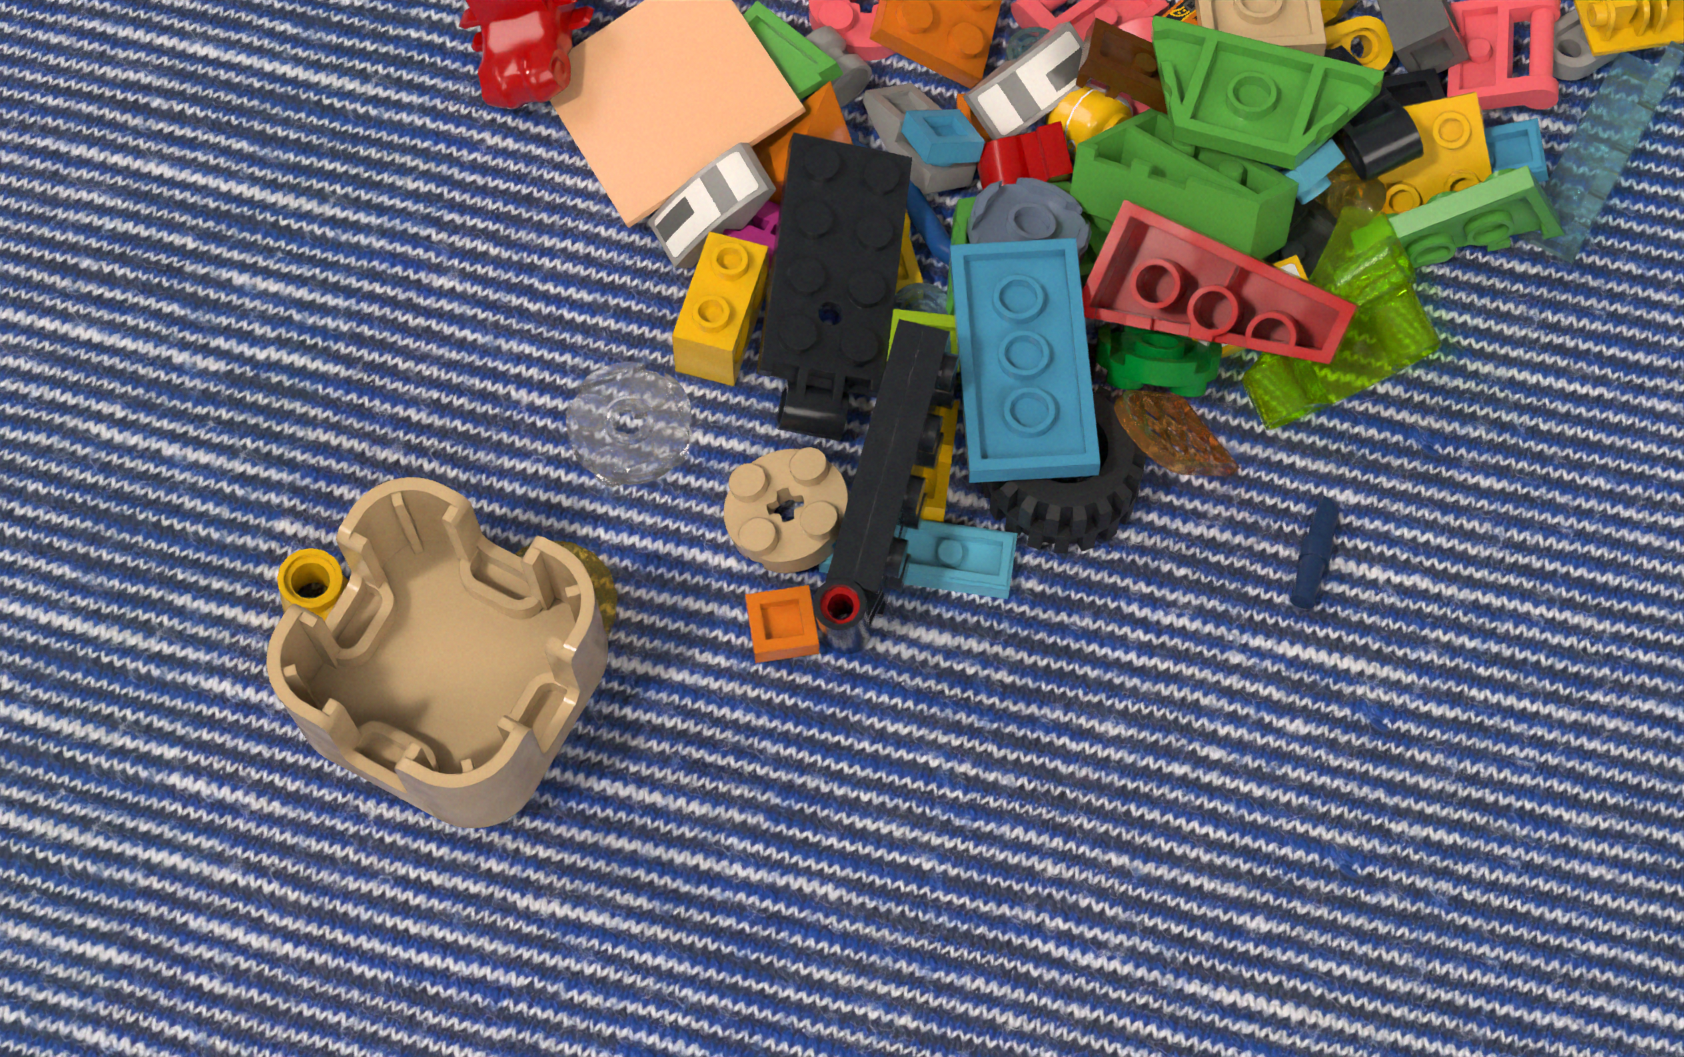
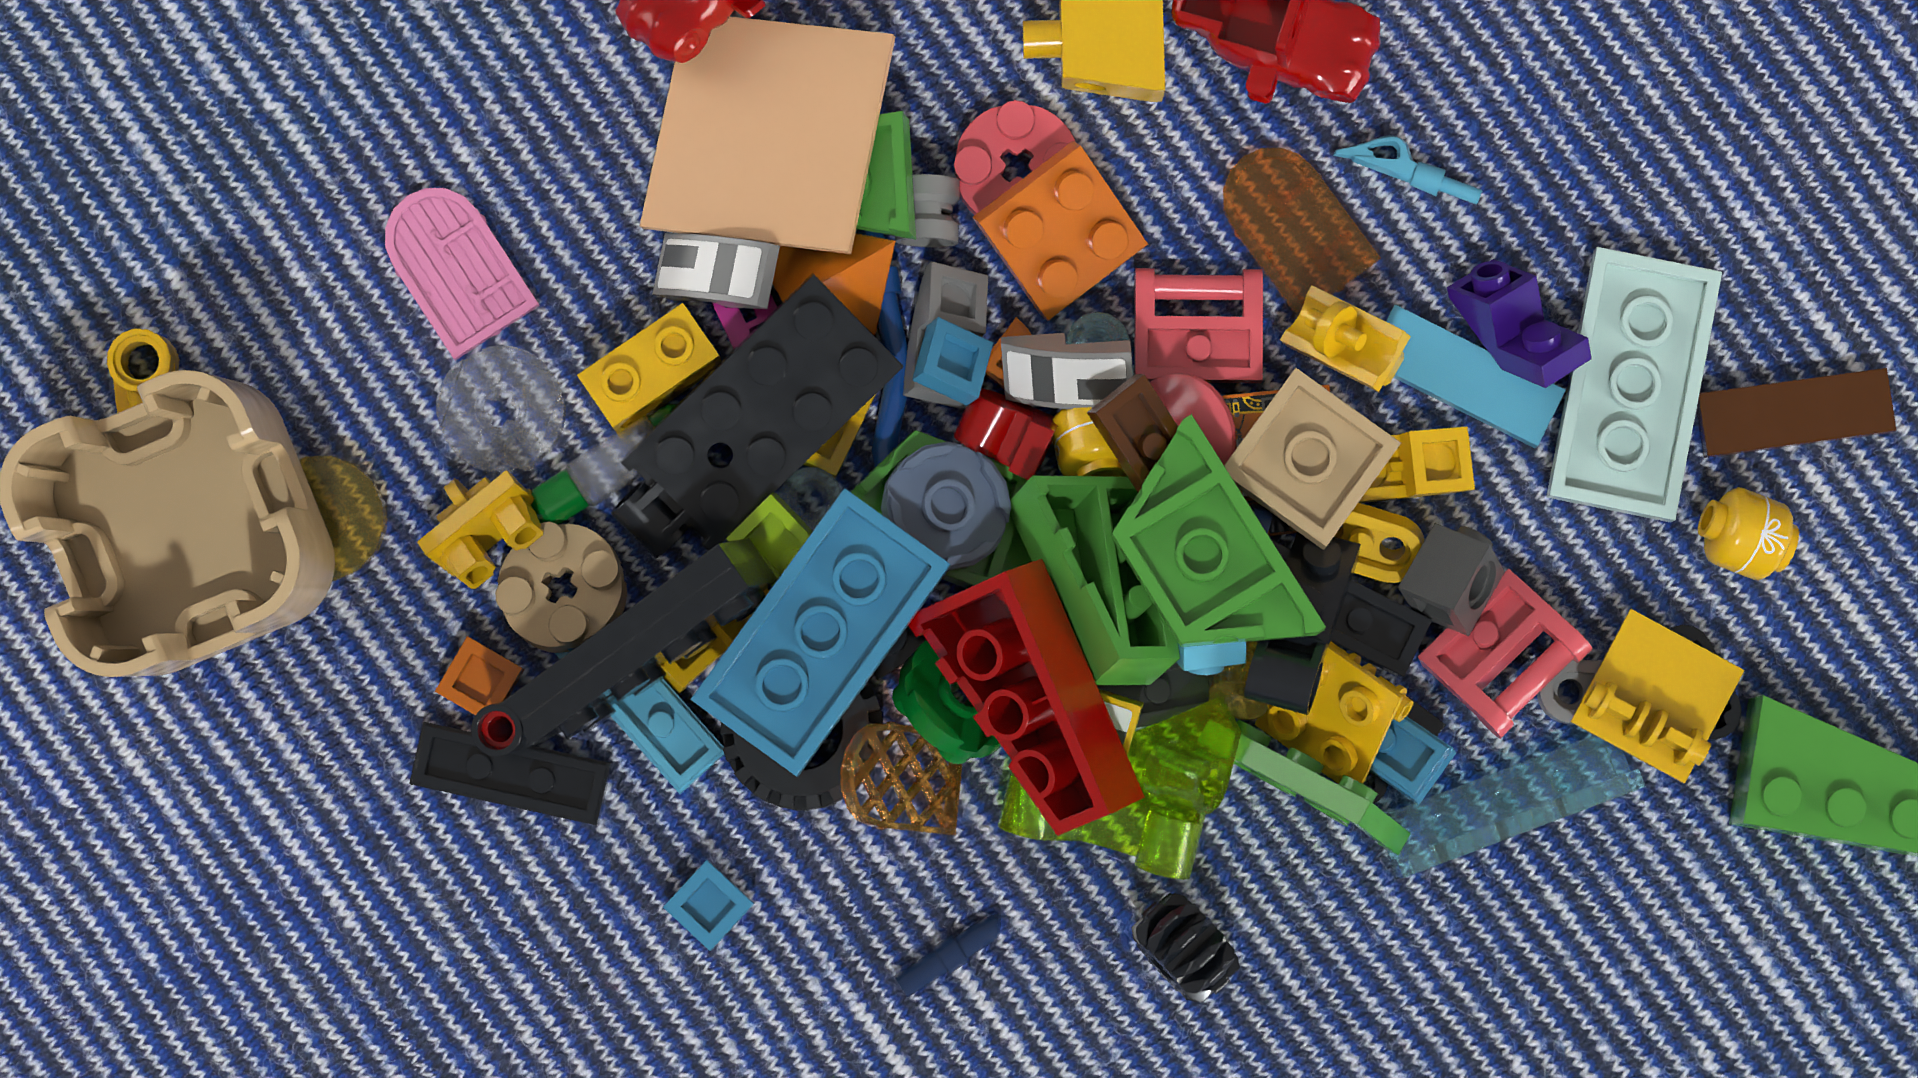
camera: 40 degrees right, 20 degrees up
none -> bright pink window [385,188,540,361]
none -> black tile [409,722,613,826]
none -> yellow hips [417,470,544,589]
none -> clear piece [531,404,677,525]
none -> dark azure plate [663,860,755,951]
none -> black gear [1131,893,1240,1003]

